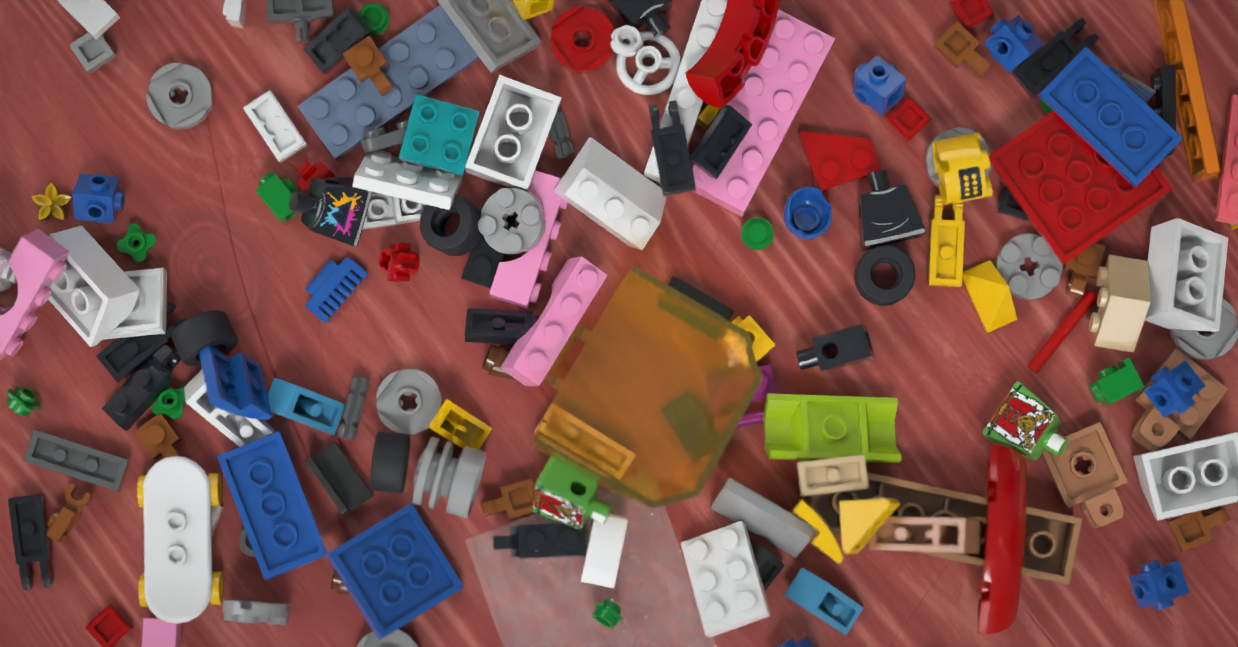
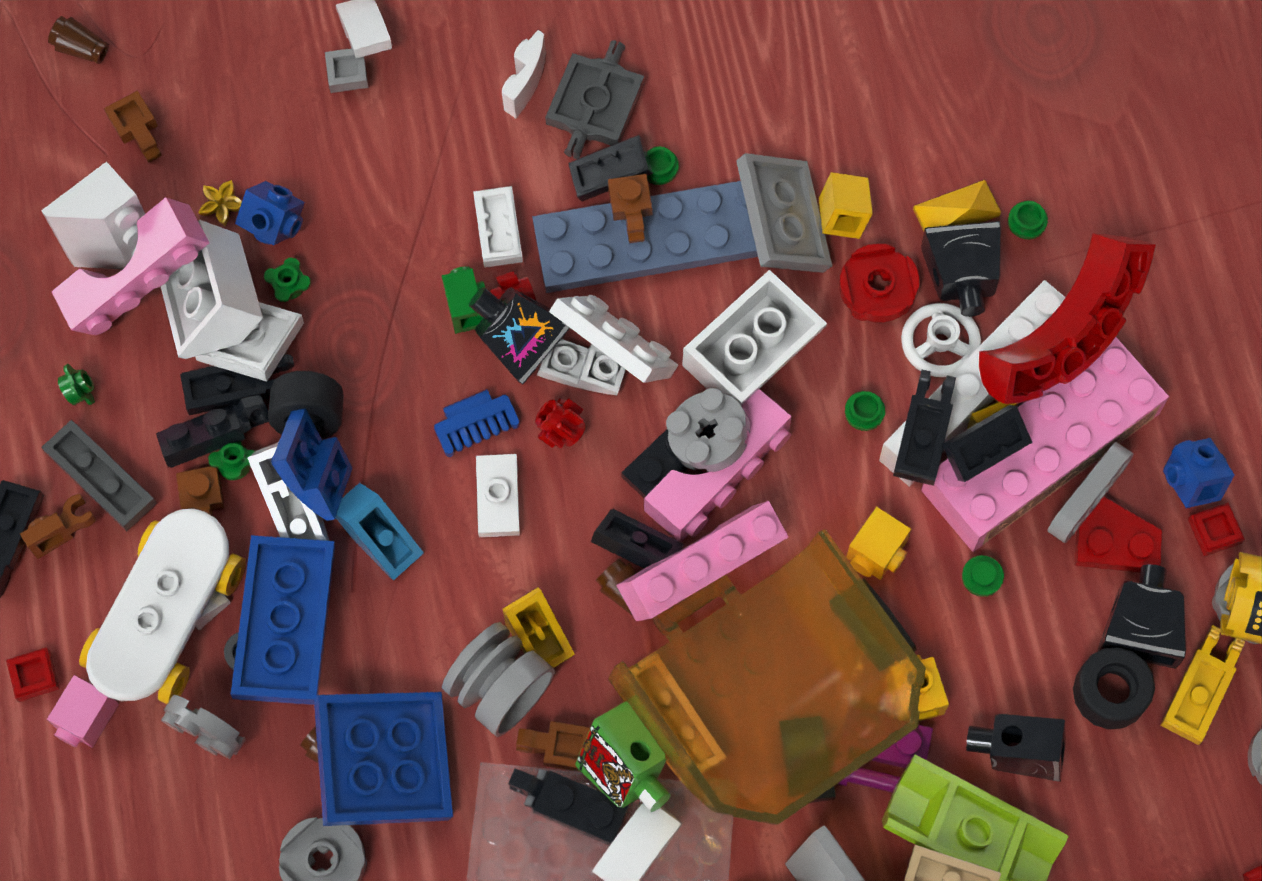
camera: 30 degrees right, 15 degrees down
light grey plate [146,63,214,130] -> none
pearl dark grey panel [305,442,373,515] -> none
dark grey axle [338,376,370,440] -> none
dark grey plate [360,120,409,153] -> none
black tyre [370,432,410,494] -> none
light grey plate [376,369,443,435] -> none
teal plate [399,94,480,176] -> none
black tyre [420,194,483,256] -> none
dark grey axle [549,95,574,159] -> none
white slope [553,137,667,250] -> none
white plate [610,25,642,57] -> none
blue hair [783,186,832,240] -> none
yellow slope [962,260,1017,333] -> none
none -> white plate [476,454,520,538]
none -> green plate [845,391,885,431]
none -> yellow brick [846,507,911,580]
none -> light grey beam [1047,442,1134,543]

